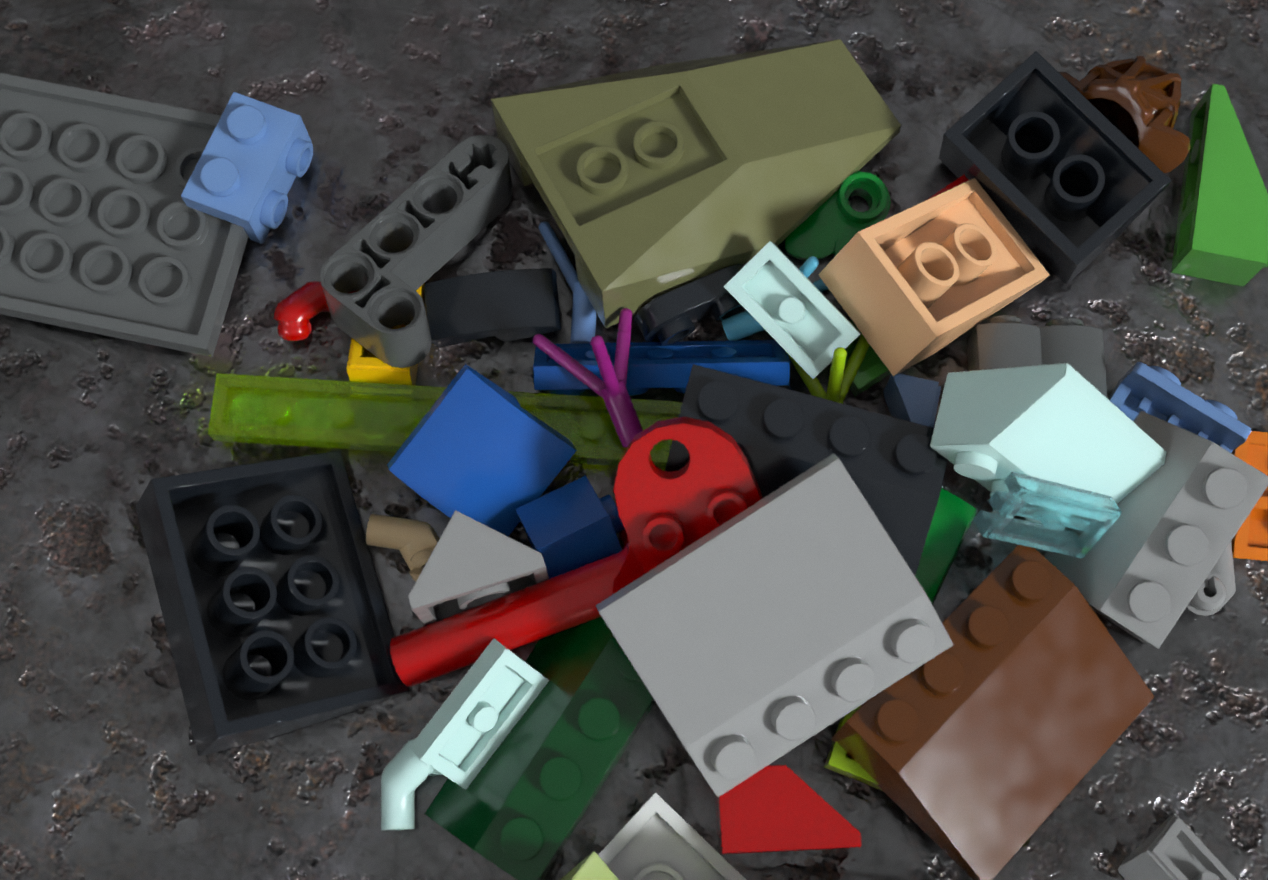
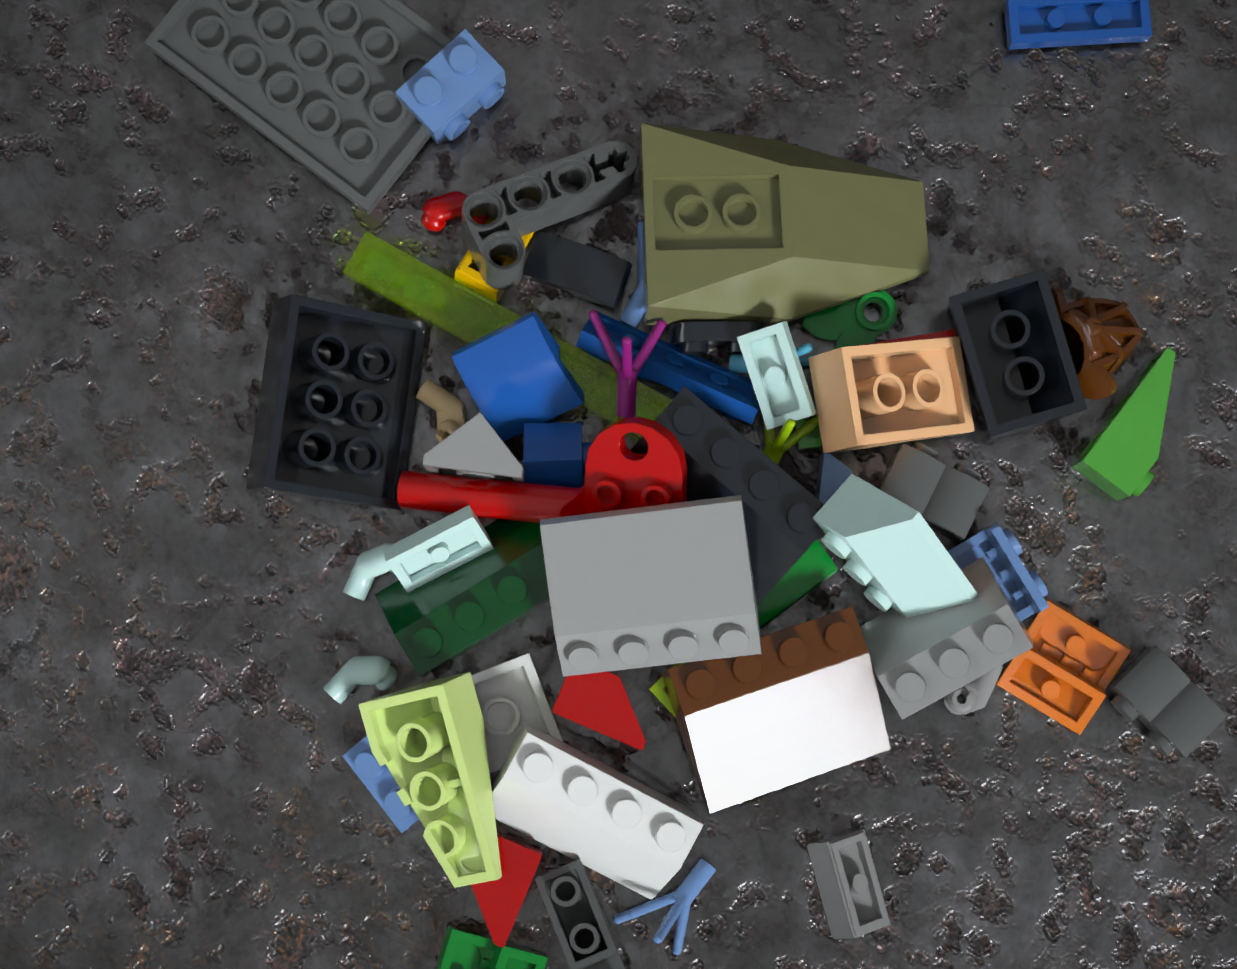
camera: 25 degrees right, 10 degrees up
clear light blue tile [973,472,1122,558] -> none

